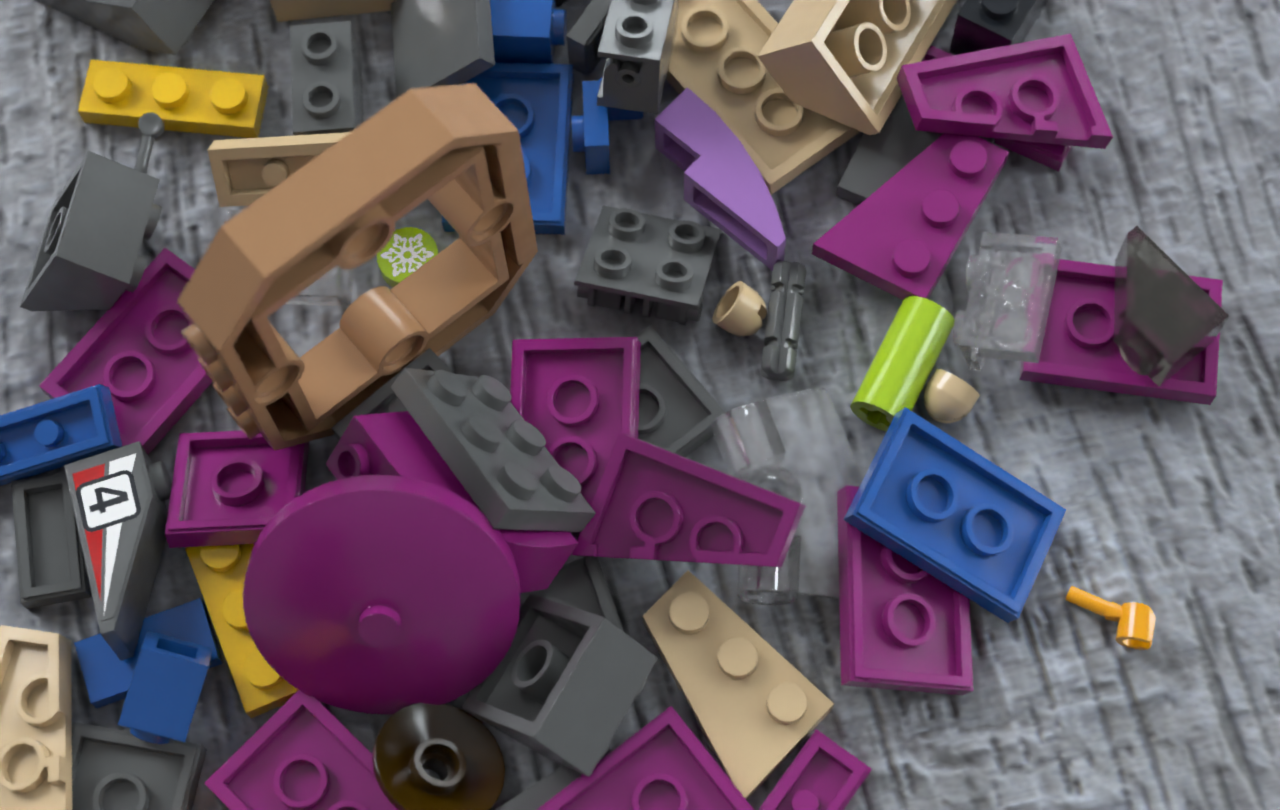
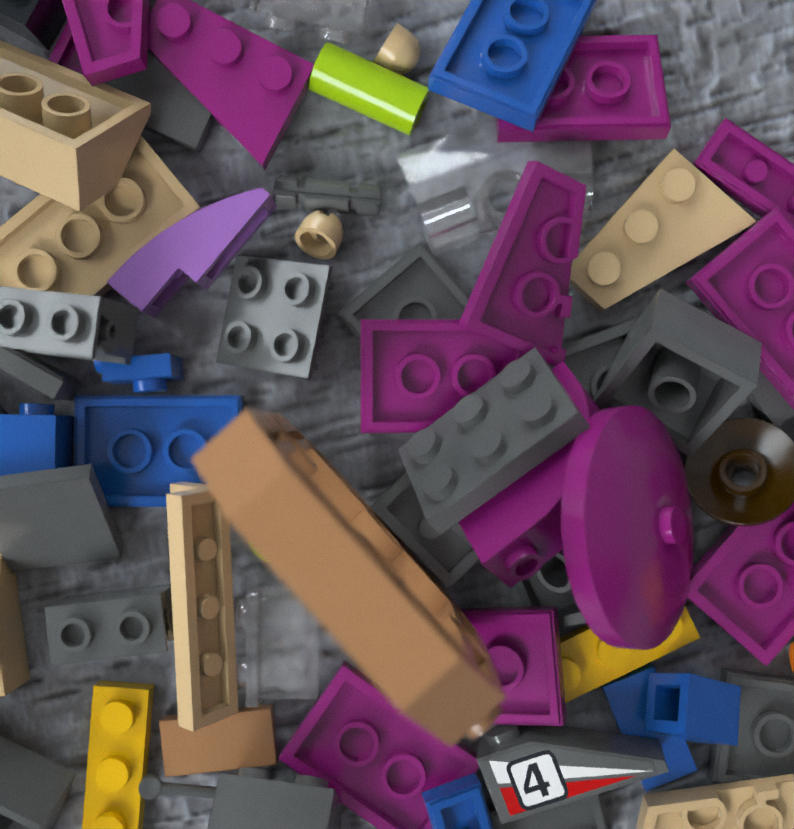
camera: 90 degrees left, 20 degrees up
none -> medium nougat tile [159,703,279,777]

